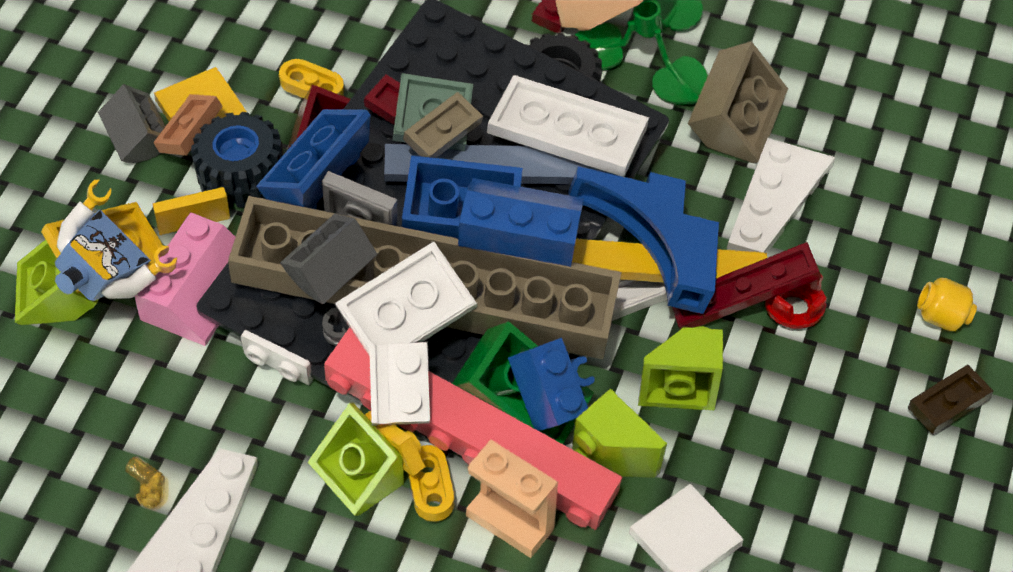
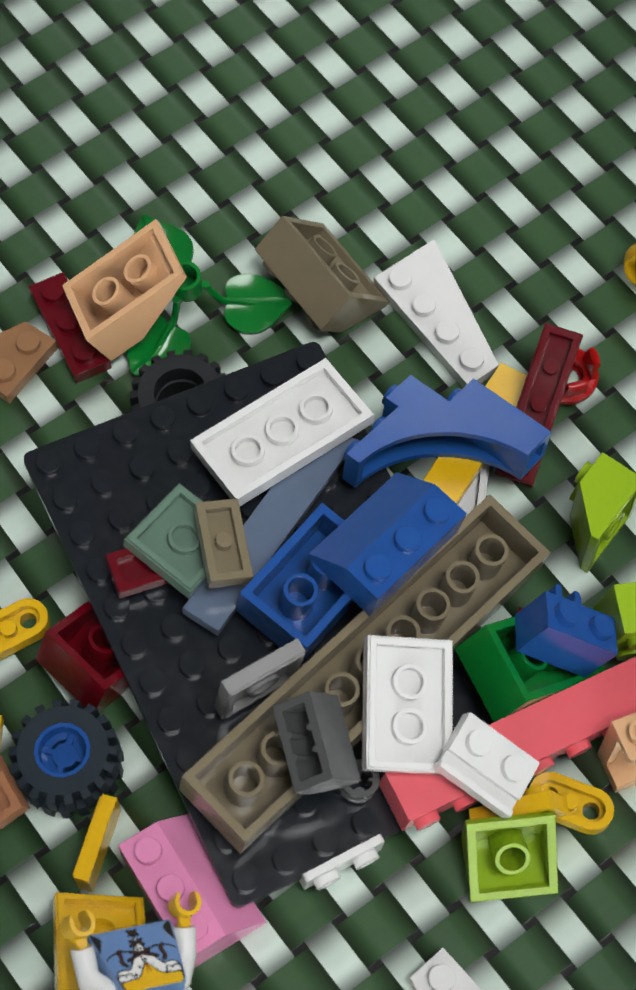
camera: 55 degrees left, 10 degrees up
blue slope [256,109,371,210] -> none

